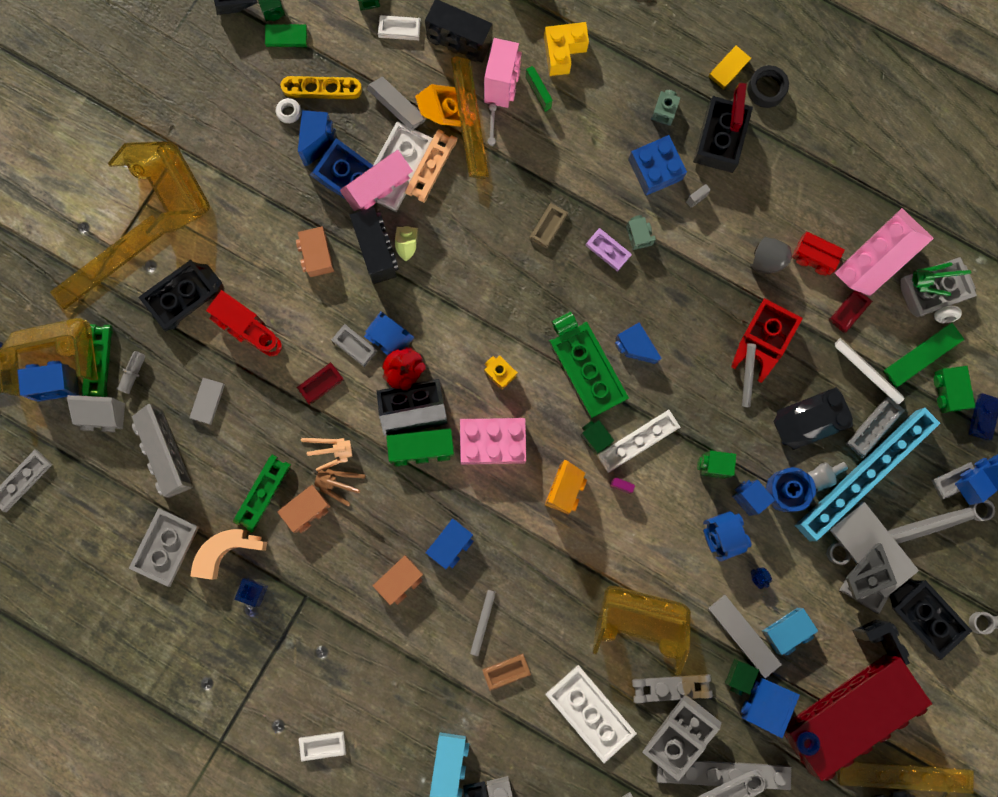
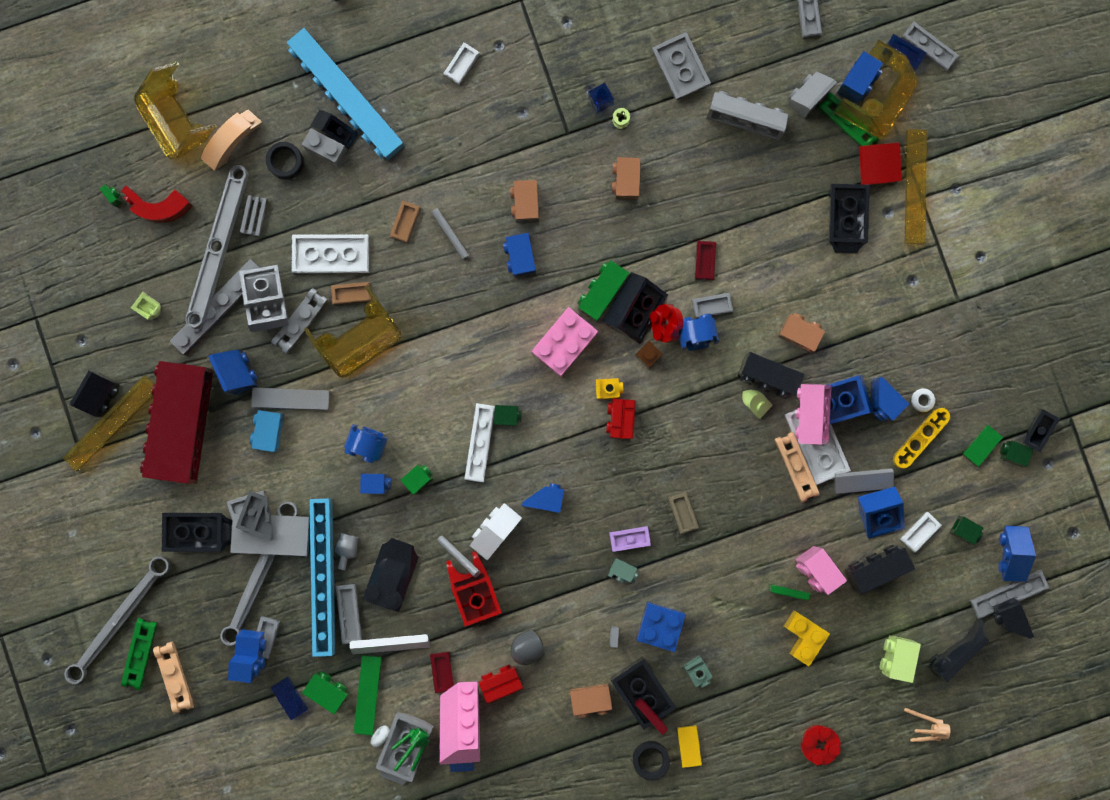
camera: 140 degrees right, 5 degrees up
clear yellow windscreen [108,141,210,235] -> none
light grey axle [116,351,145,394] -> none
light grey tile [190,378,225,425] -> none
light nougat arch [190,529,267,579] -> none
red brick [206,290,282,357] -> none
green plate [233,454,291,533] -> none
light nougat plant [301,438,353,472] -> none
medium nougat plant [315,469,366,506] -> none
light orange slope [415,84,472,127] -> none
clear yellow tile [451,56,489,179] -> none
light grey hinge [488,103,497,146] -> none
light orange slope [545,460,587,514] -> none
green hinge [549,311,629,419] -> none
magenta tile [610,477,635,494] -> none
dark green brick [725,659,759,696] -> none
clear blue plate [751,567,772,589] -> none
blue brick [766,467,816,512] -> none
clear blue plate [796,732,820,756] -> none
black bracket [852,619,910,665] -> none
none -> medium nougat tile [331,282,371,305]
none -> white brick [469,503,522,560]
none -> nougat brick [570,684,612,718]
none -> red brick [606,399,636,439]
none -> yellowish green bush [612,108,630,129]
none -> reddish brown brick [635,341,663,369]
none -> blue slope [858,487,905,539]
none -> red slope [859,142,902,185]

